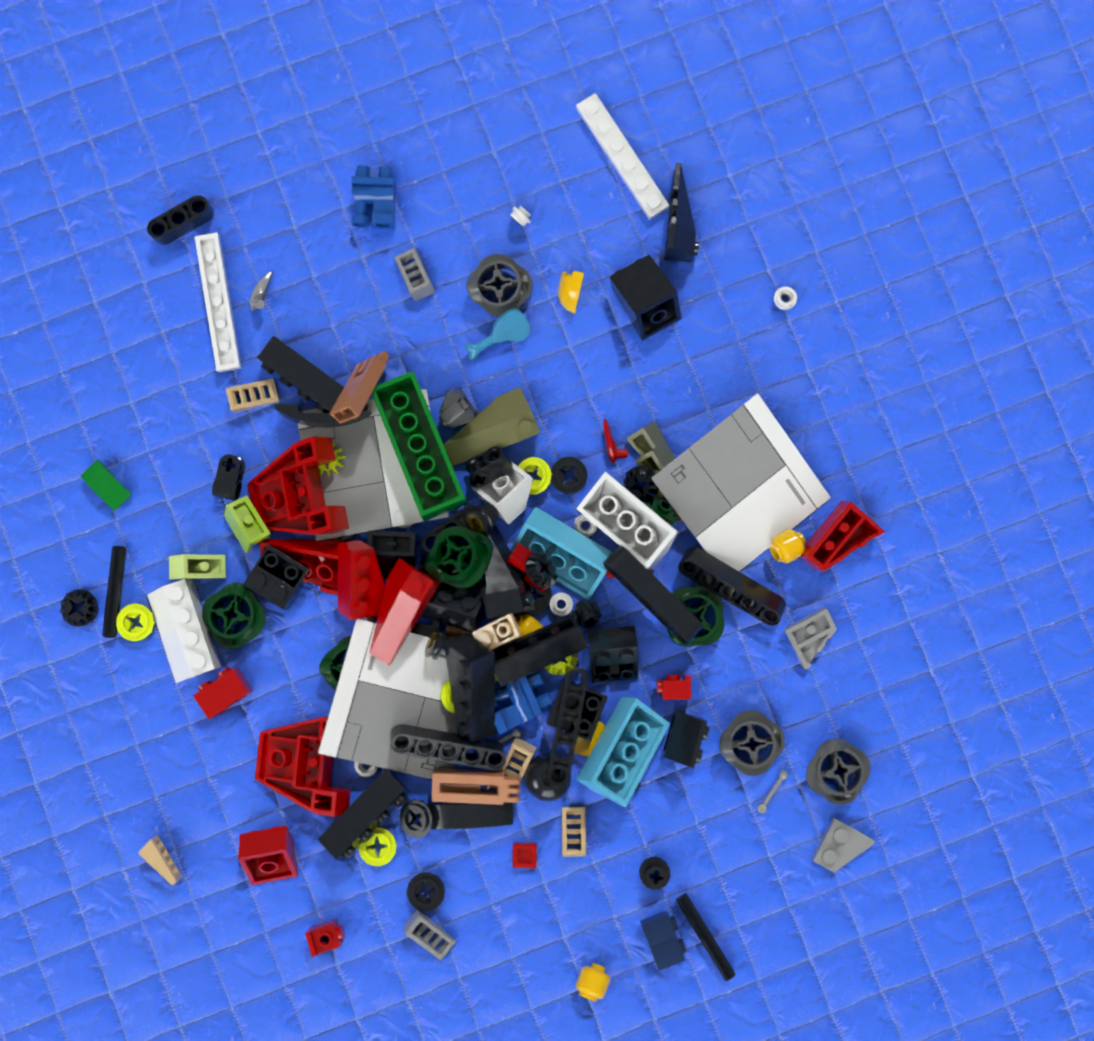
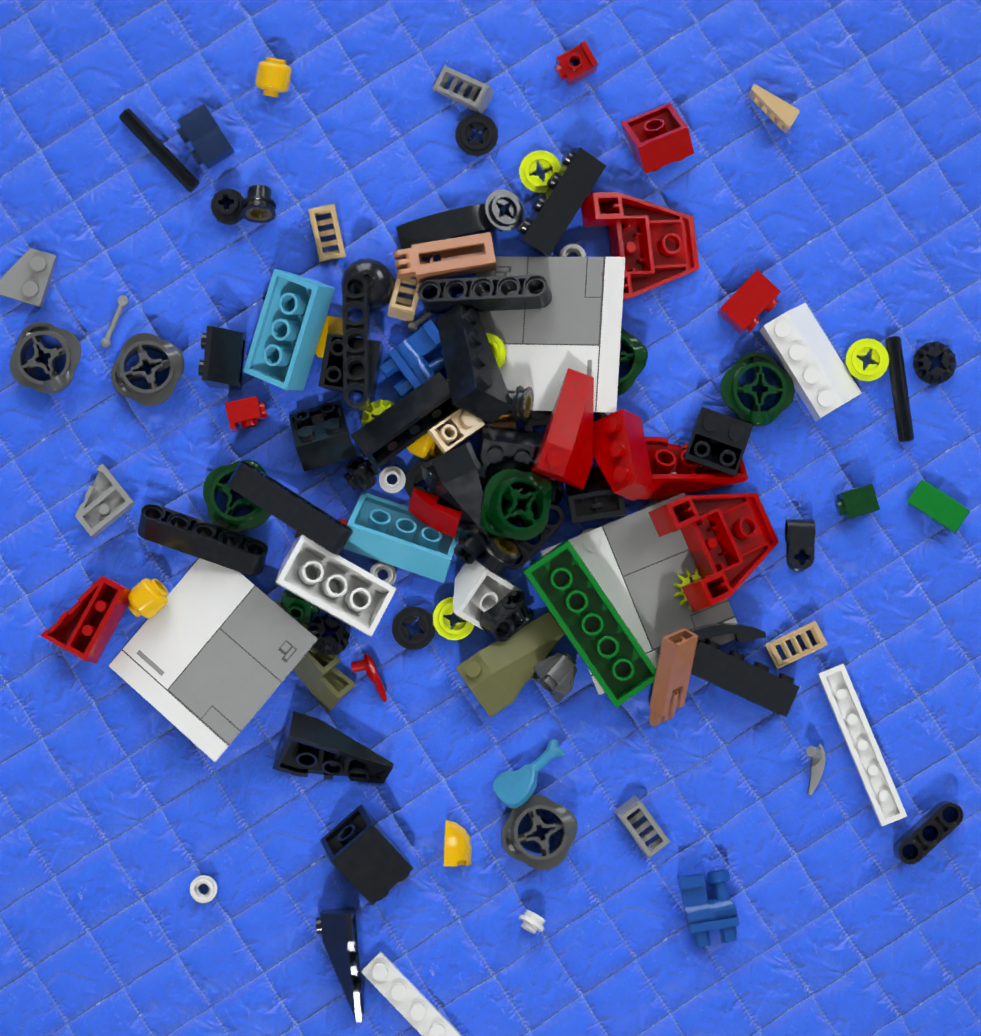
camera: 170 degrees right, 0 degrees up
yellowish green slope [169,554,226,580] -> none
lime panel [224,496,271,553] -> none
red tile [513,842,537,868] -> none
black gear [525,552,558,589] -> none
none -> black piece [241,185,276,223]
none -> black wedge [272,711,393,784]
none -> black piece [454,524,491,564]
none -> dark green brick [835,484,880,521]

